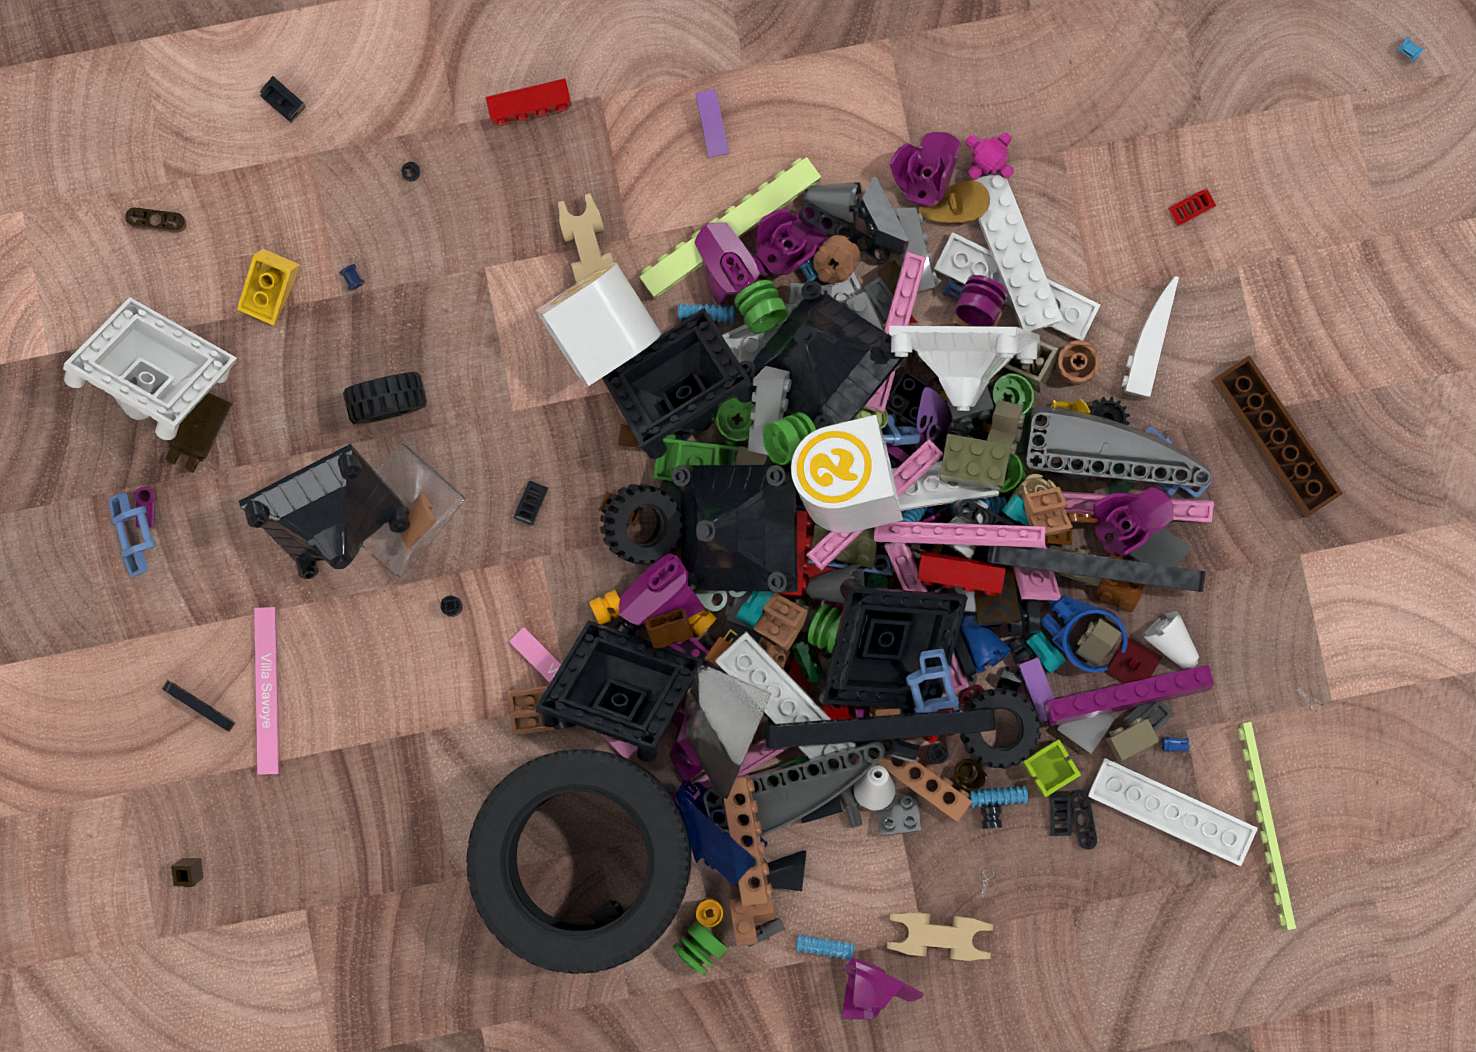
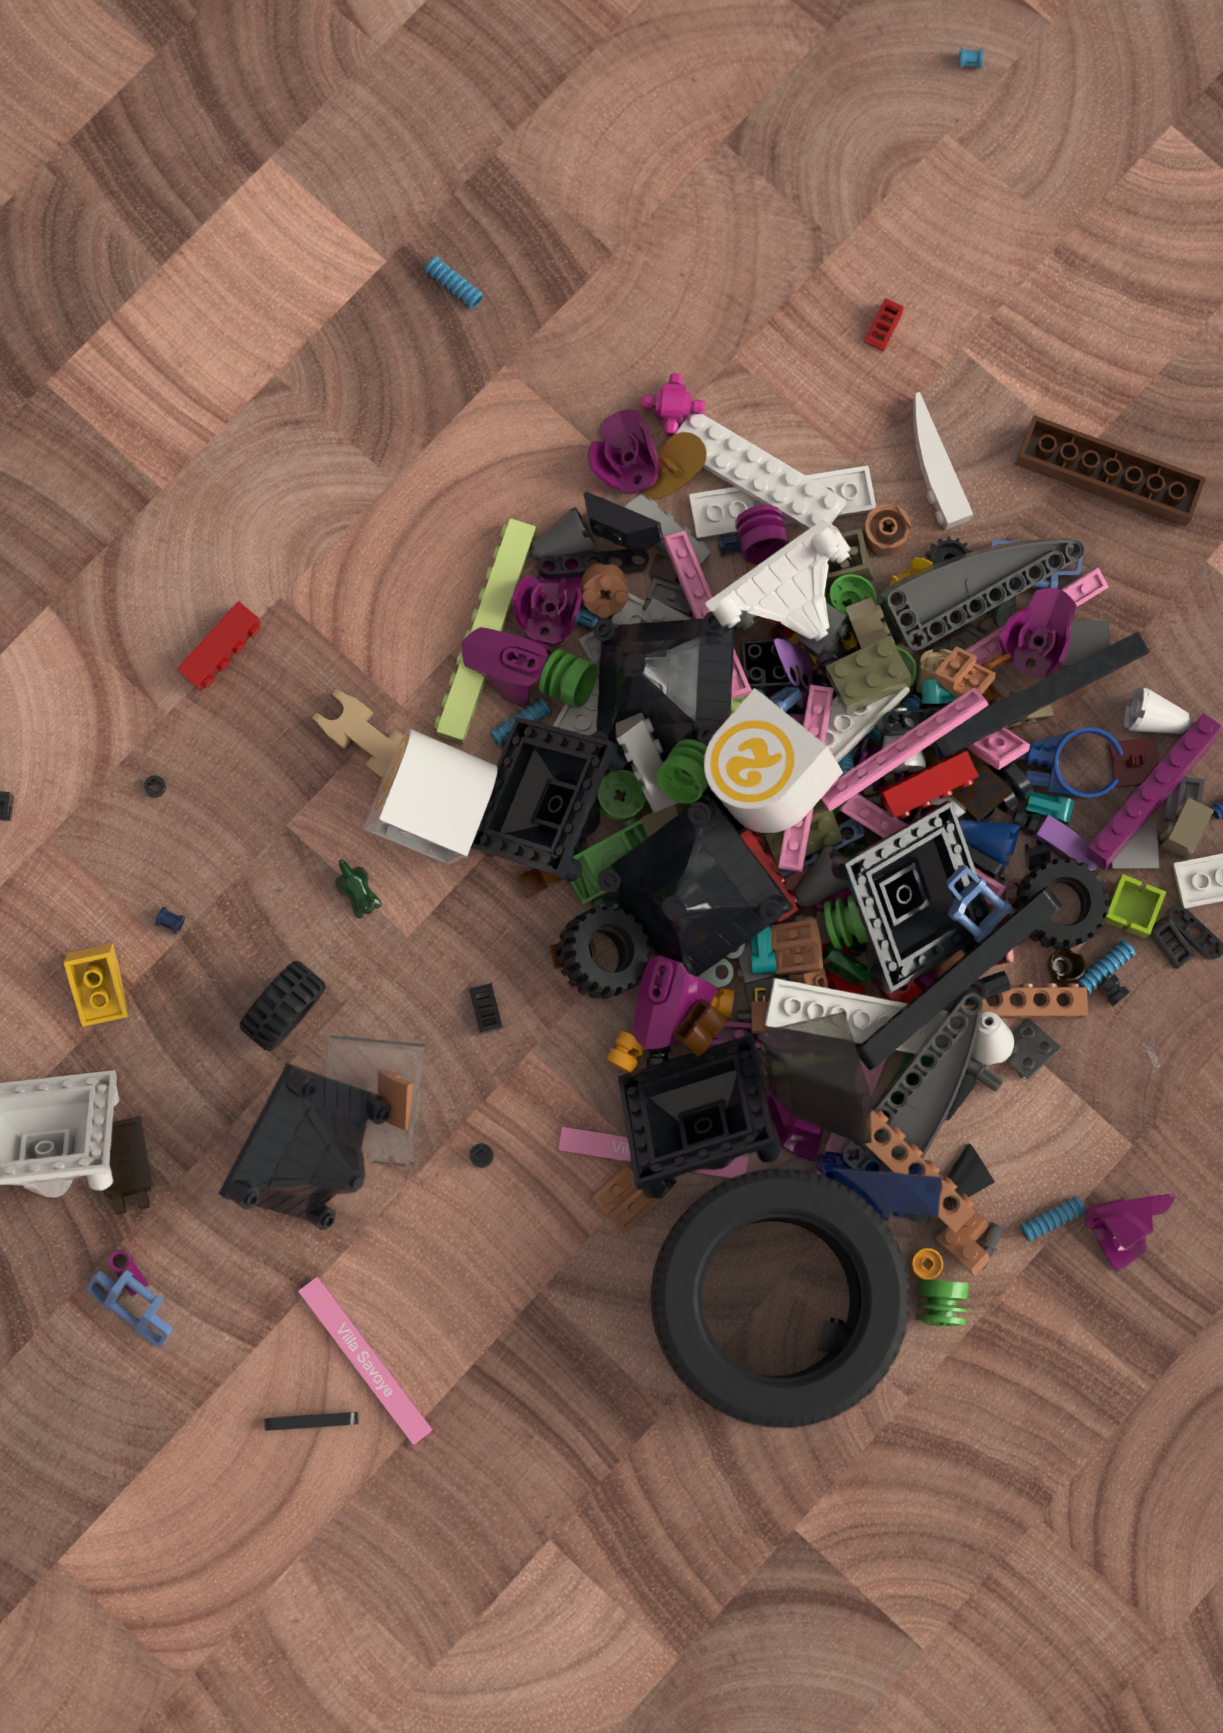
camera: 40 degrees left, 5 degrees down
dark brown brick [171,858,203,888] -> none
medium lavender slope [696,89,729,158] -> none
tan piece [887,911,993,961] -> none
black wheel [927,743,949,764] -> none
dark tan brick [1076,614,1121,667] -> none
dark orange bracket [1094,554,1145,612] -> none
none -> dark green animal [335,859,382,919]

